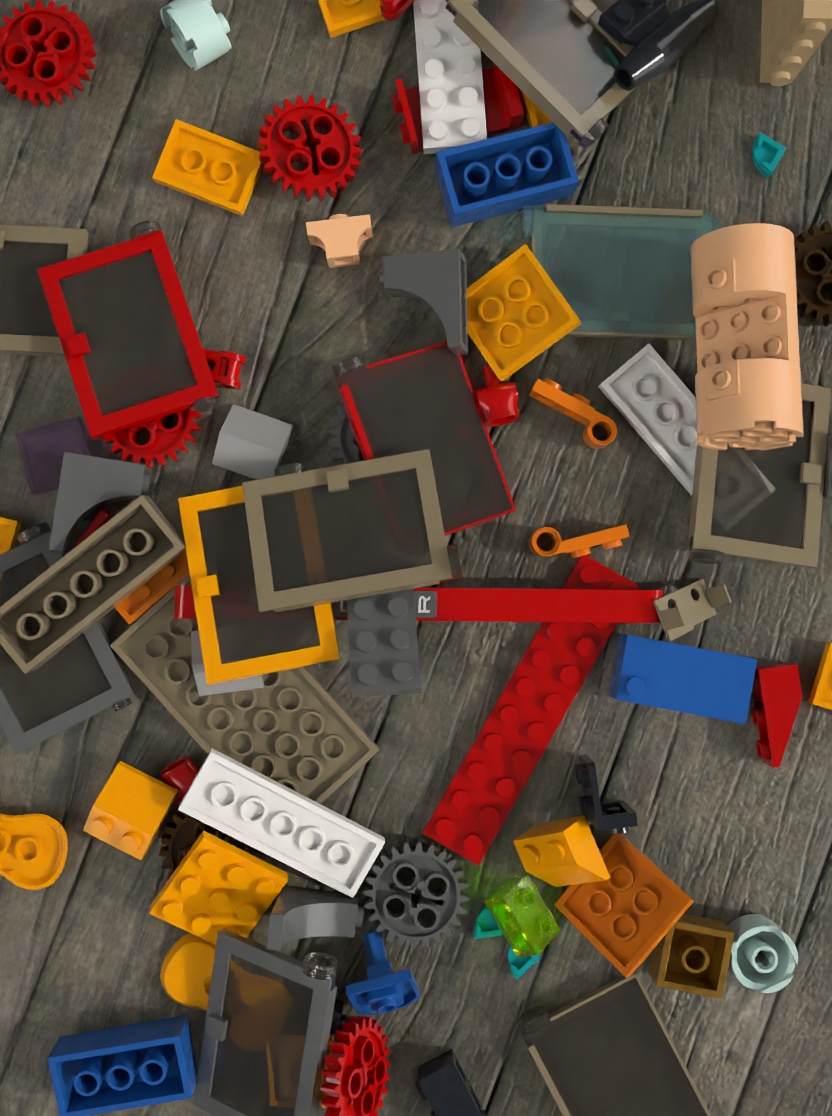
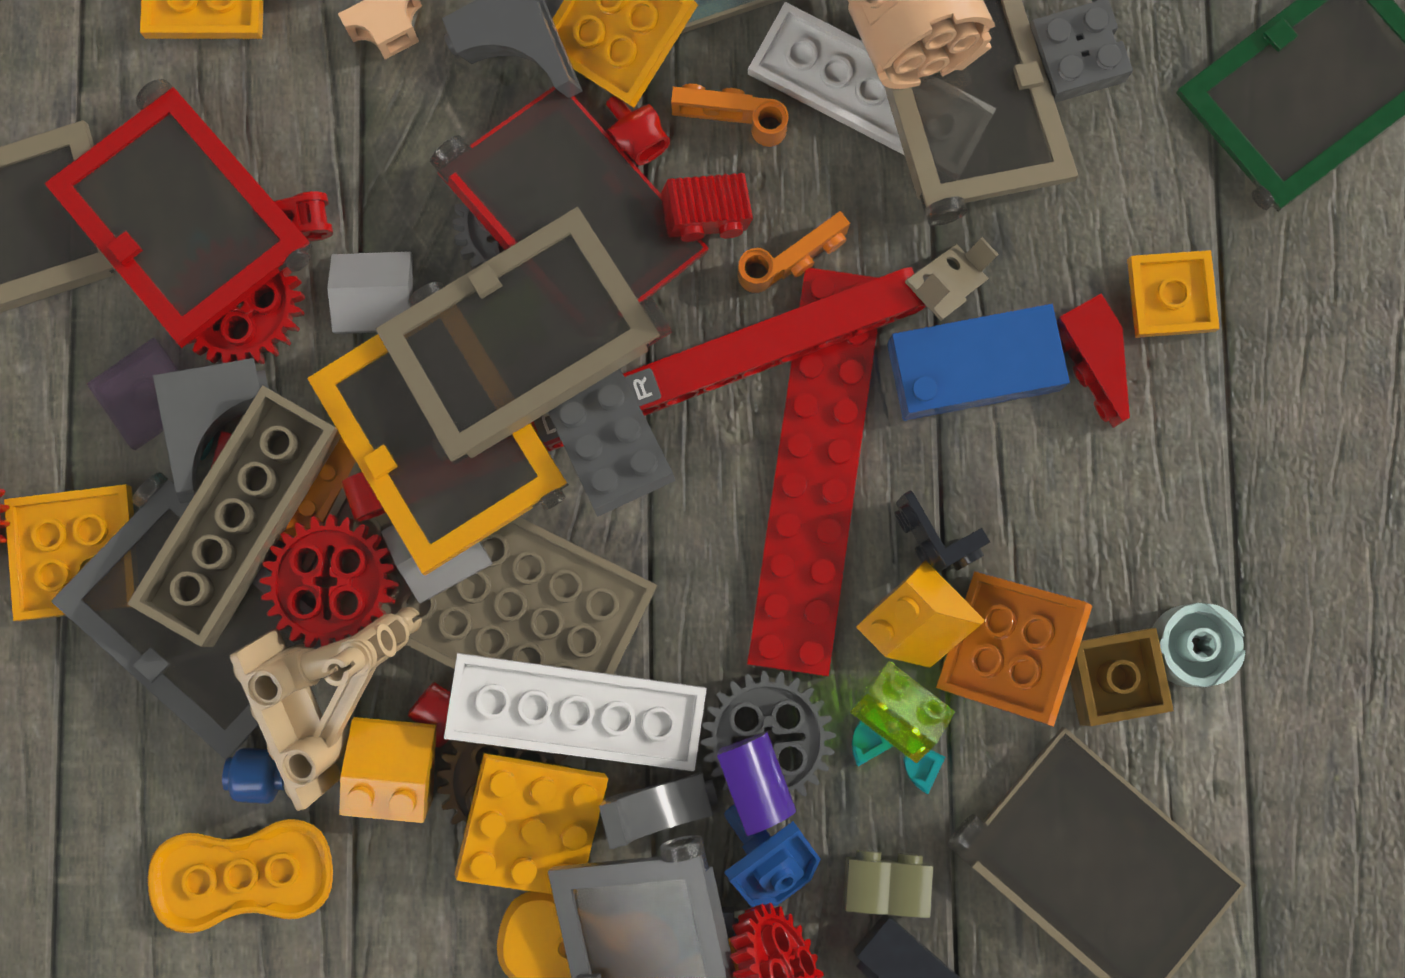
camera: 25 degrees left, 5 degrees down
none -> blue head [222,748,285,804]
none -> tan plate [230,607,422,811]
none -> red gear [260,515,399,648]
none -> red brick [661,173,753,242]
none -> dark purple brick [717,732,796,836]
none -> olive brick [843,850,933,918]

